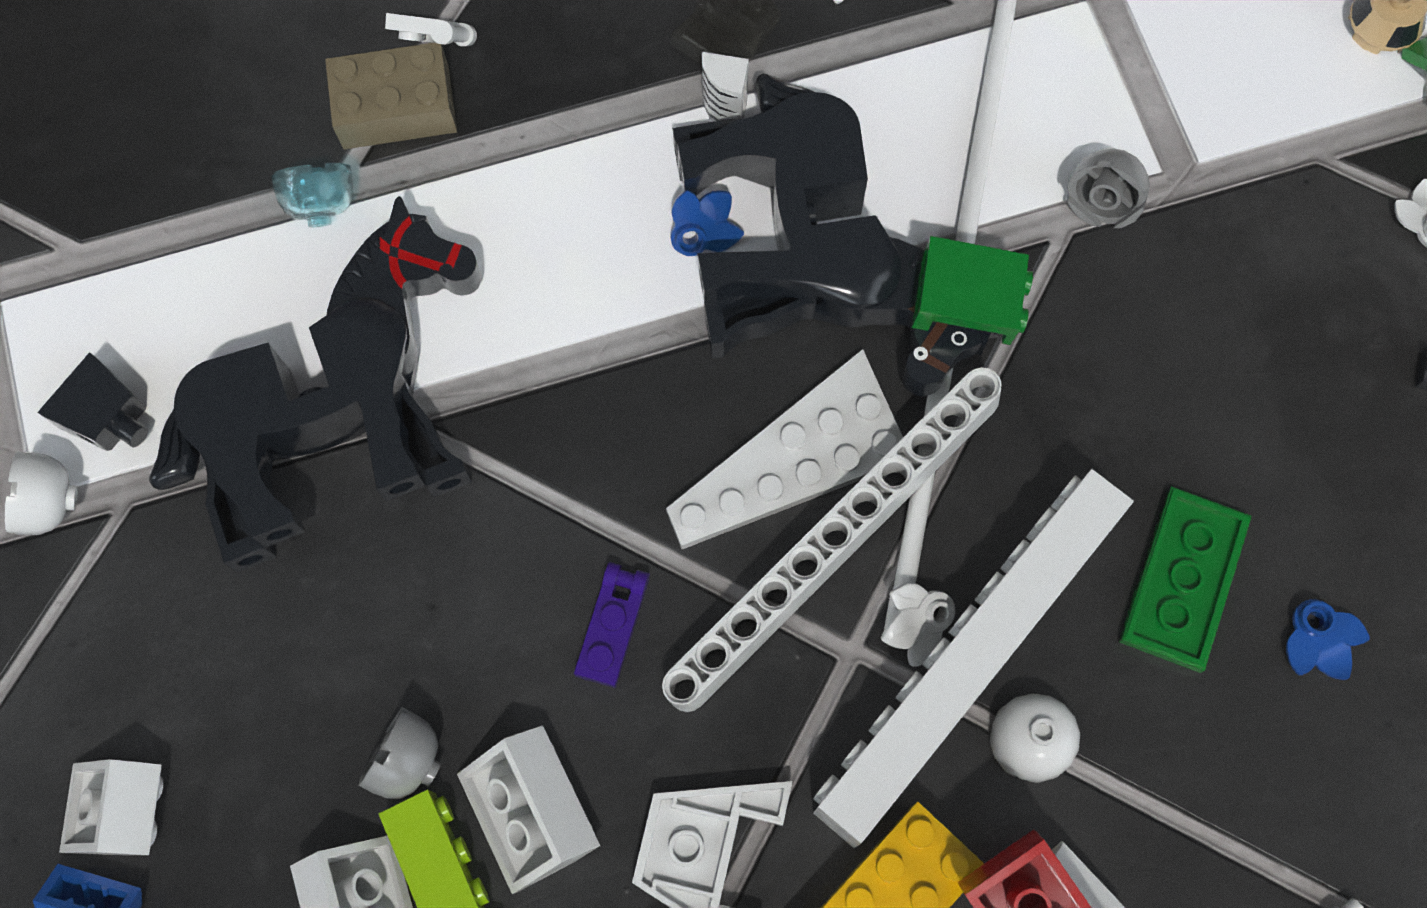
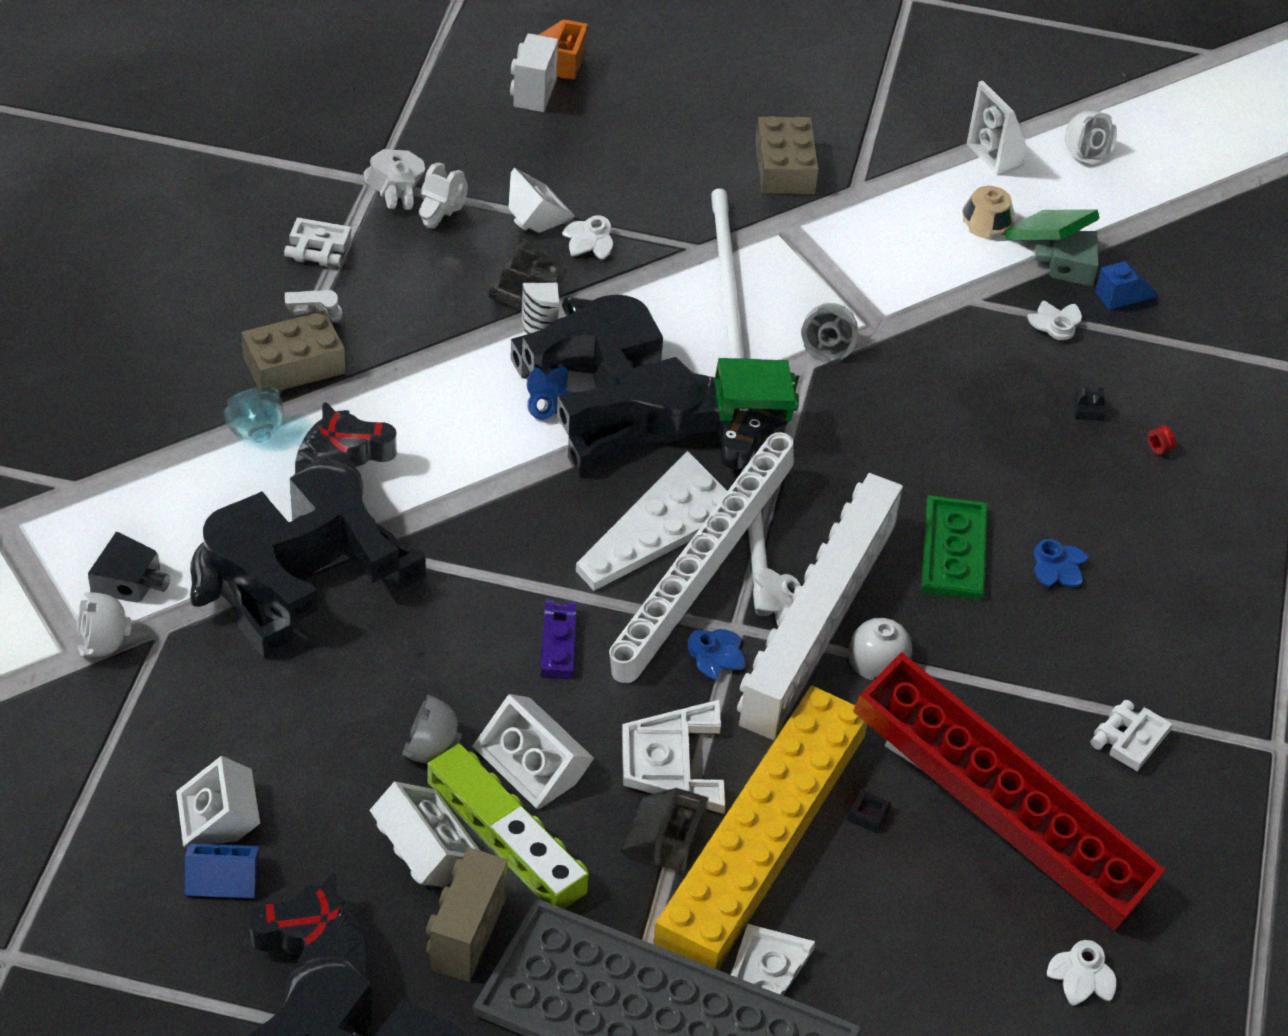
camera: 20 degrees left, 25 degrees down
none -> blue plate [687,629,746,681]

